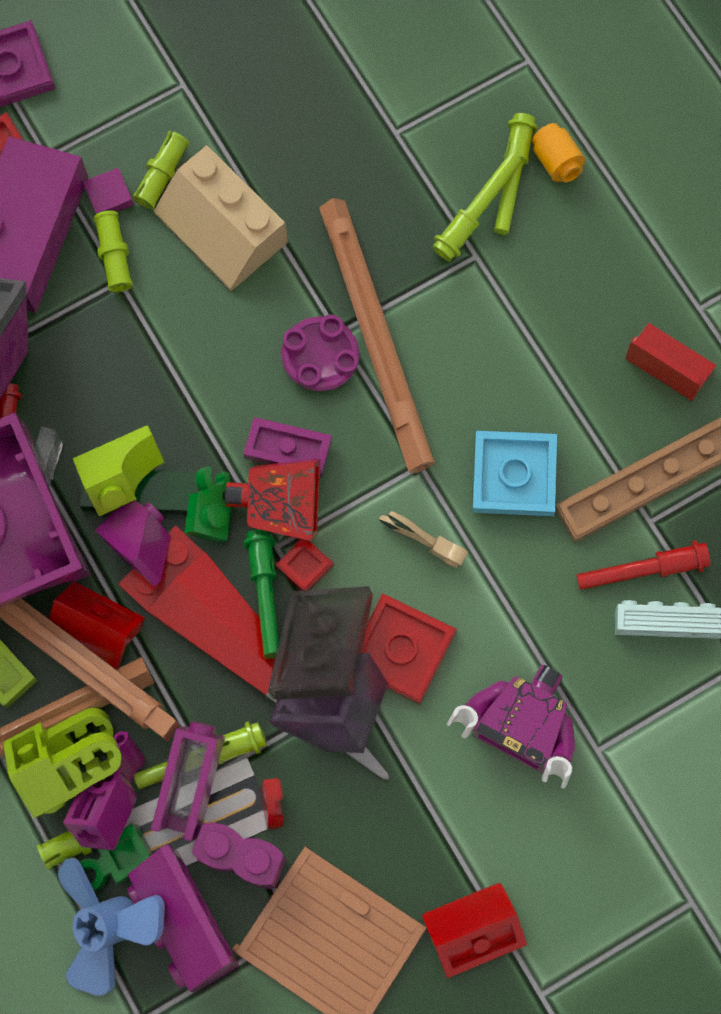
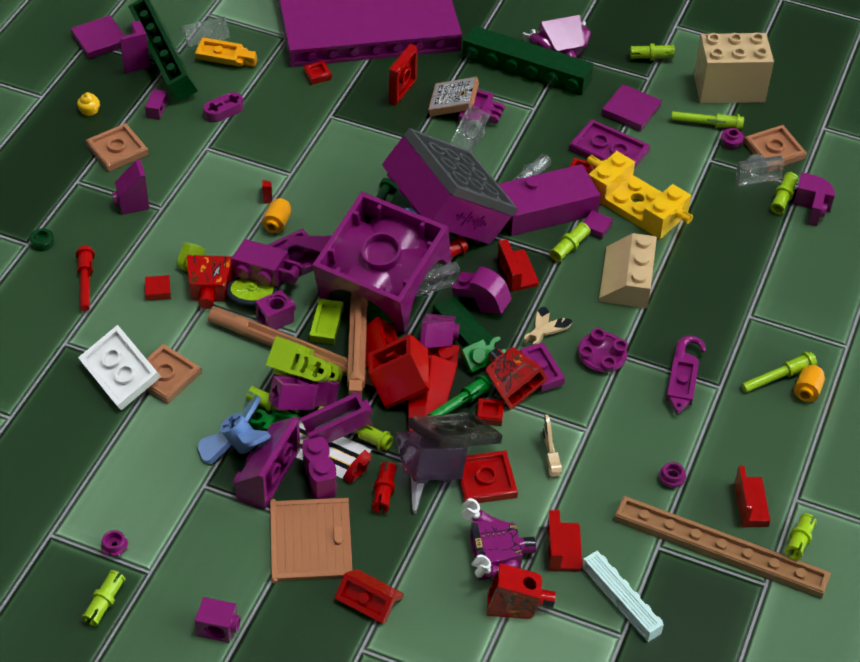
camera: 45 degrees right, 25 degrees down
lime arch [73,425,165,516] -> none
lime pin [132,131,190,210] -> none
nougat piece [319,198,435,473] -> none
lime pin [432,152,522,261] -> none
medium azure plate [472,431,557,516] -> none
red pin [576,540,711,590] -> none
none -> red slope [368,334,430,409]
none -> red pin [372,462,397,514]
none -> magenta brick [451,267,512,315]
none -> red torso [486,563,556,619]
none -> red panel [497,239,539,292]
none -> tan piece [523,307,572,346]
none -> red panel [547,510,583,572]
none -> yellow brick [586,151,693,239]
none -> magenta plate [659,462,686,488]
none -> magenta plate [666,336,706,415]

